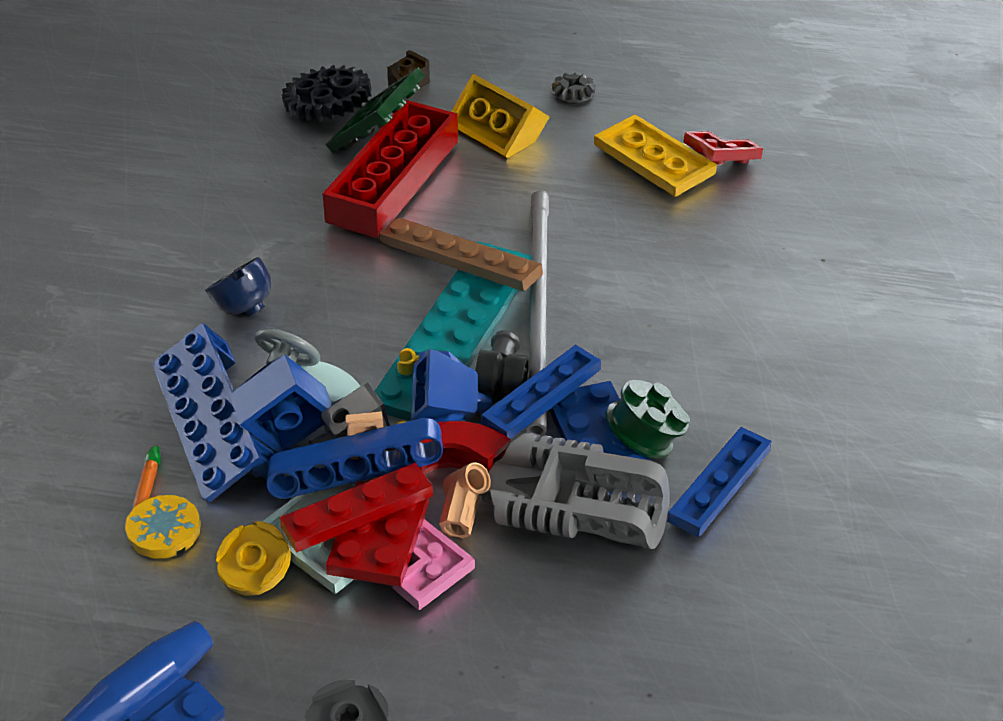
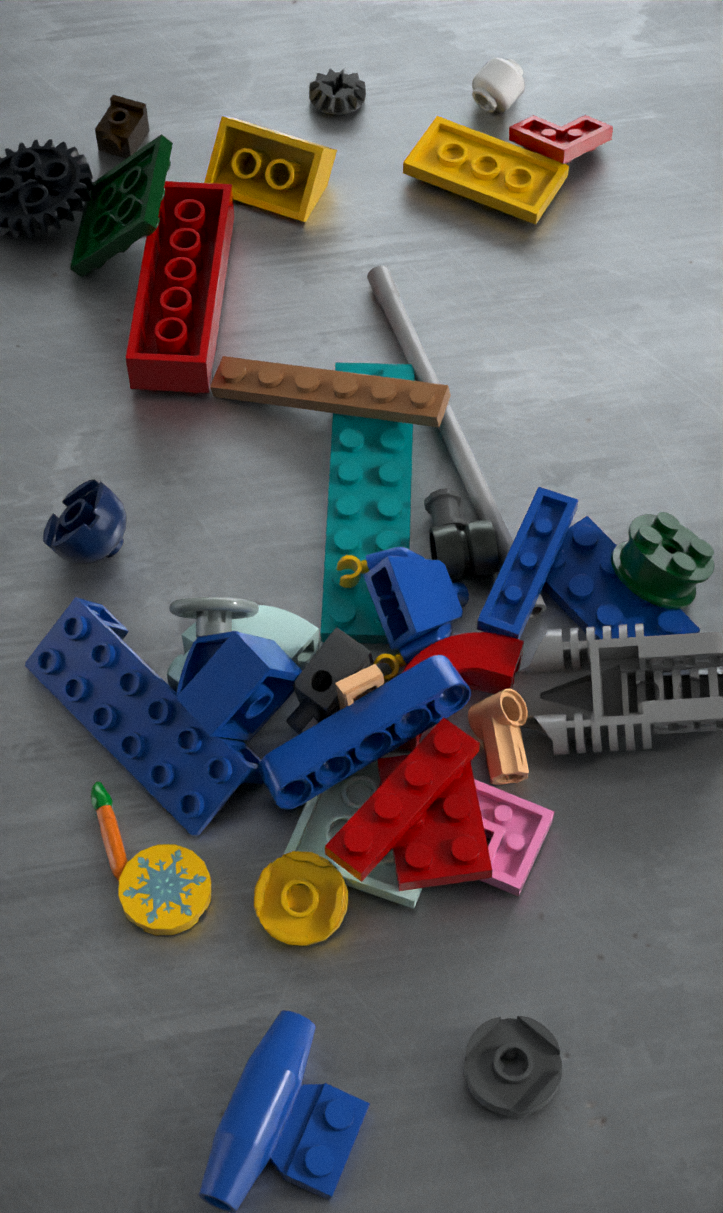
camera: 20 degrees left, 15 degrees up
none -> white head [472,57,525,113]

